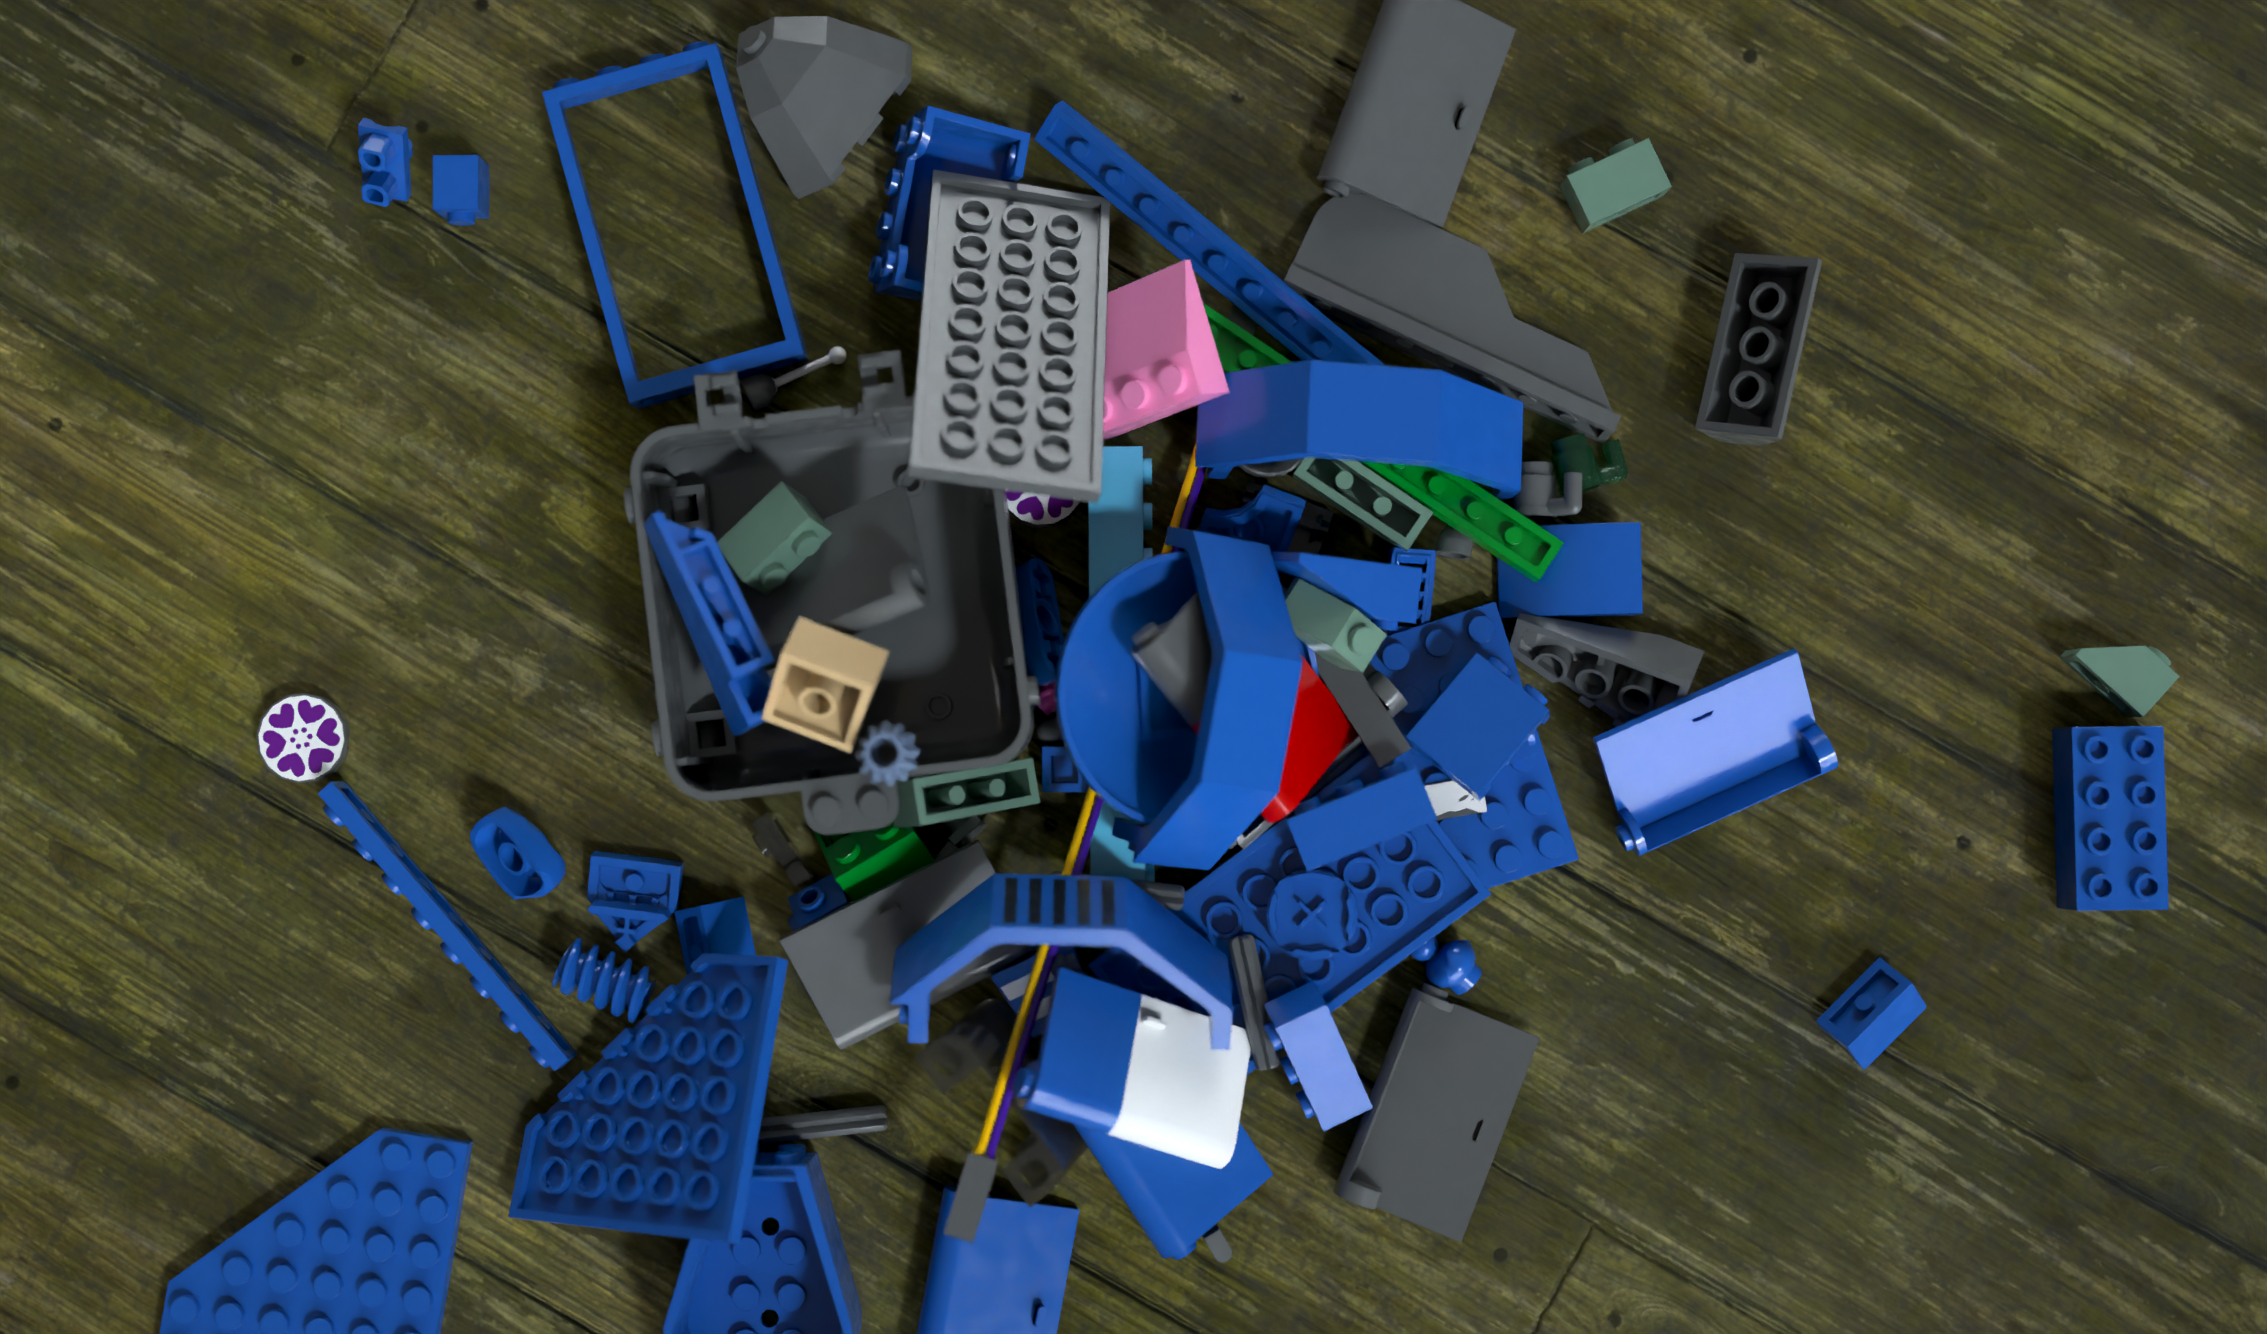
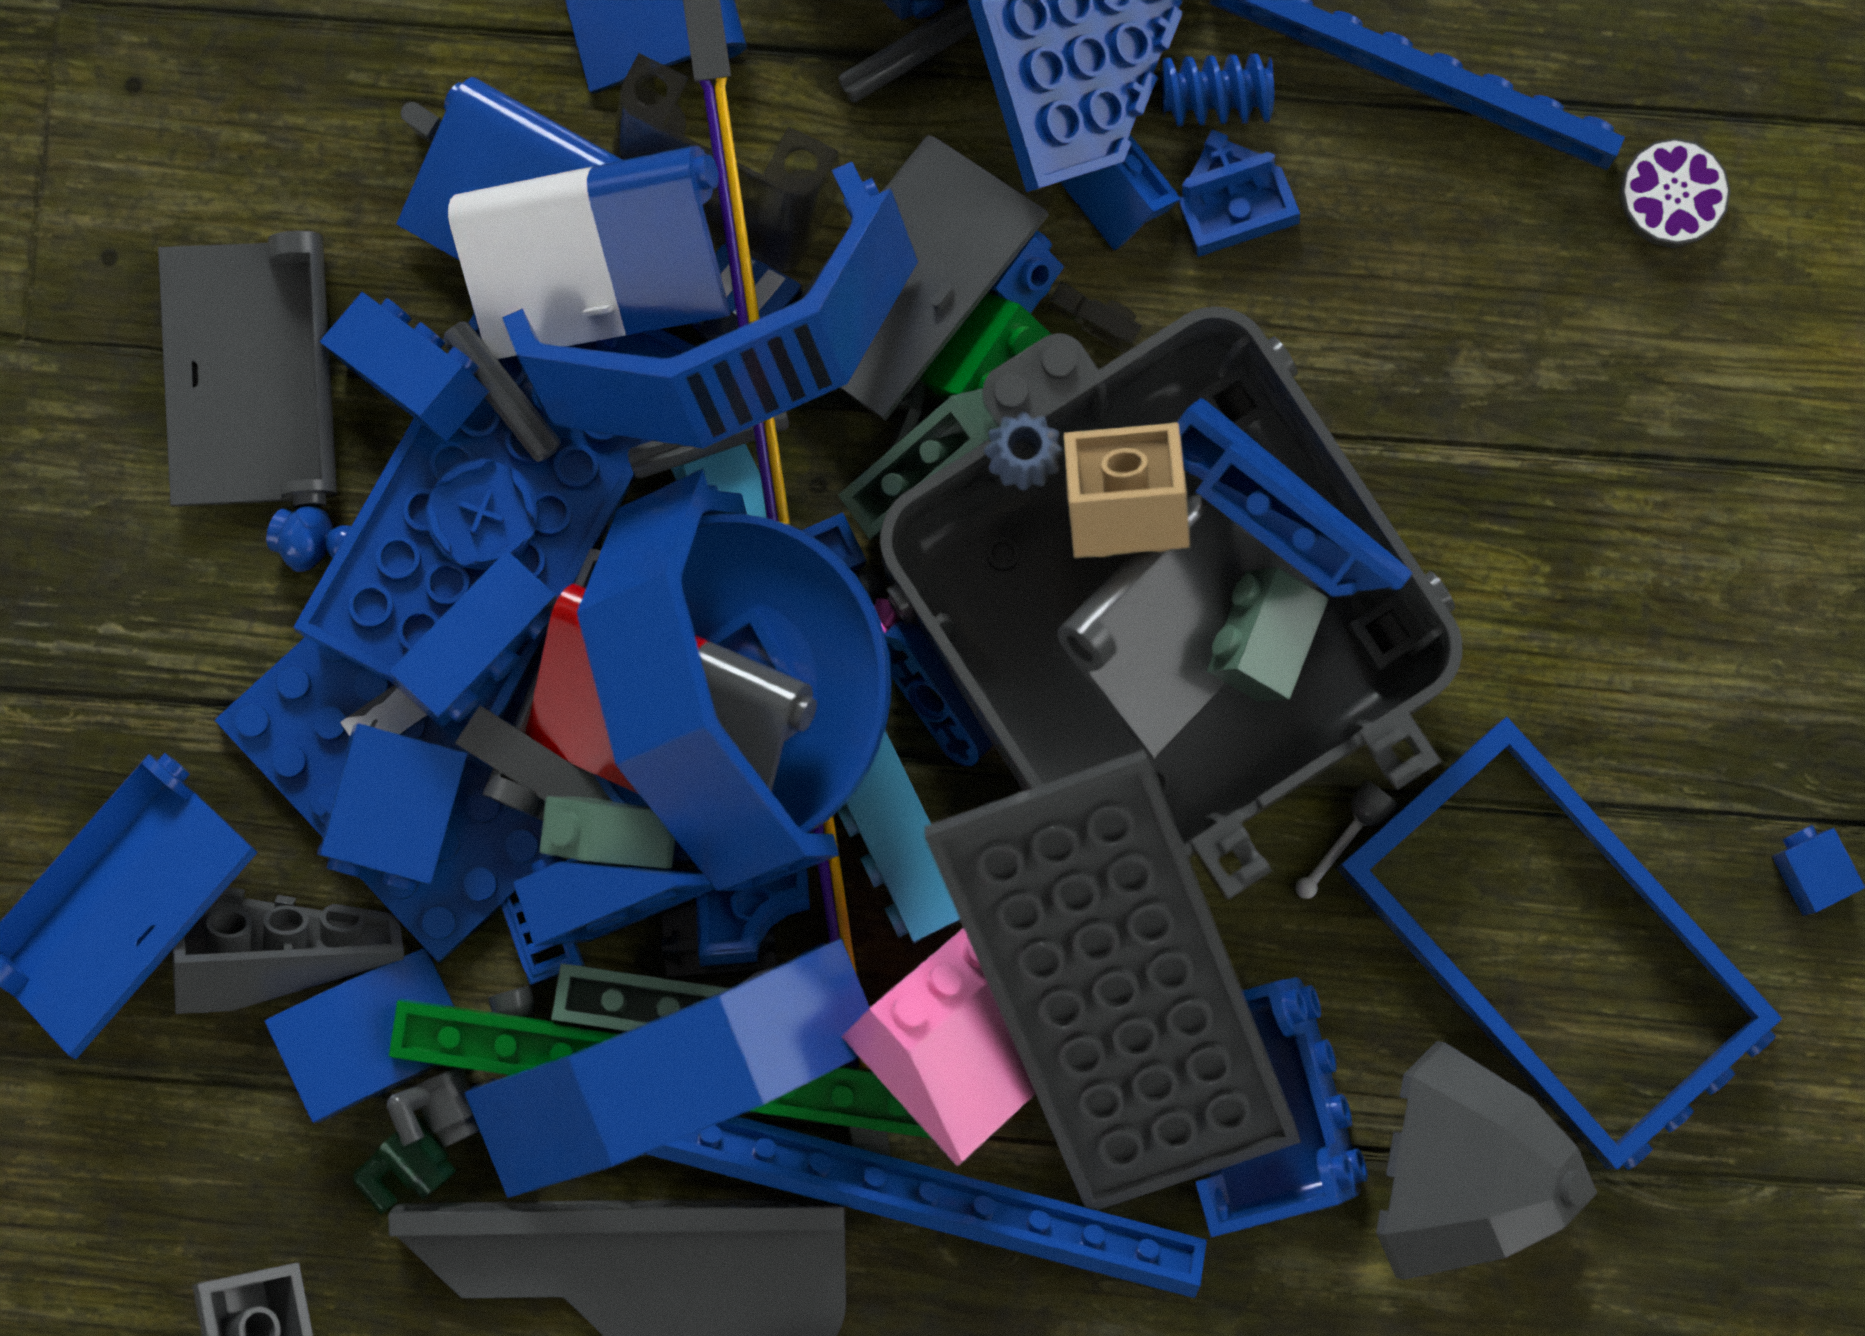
camera: 155 degrees right, 5 degrees down
blue piece [470,806,566,900] -> none

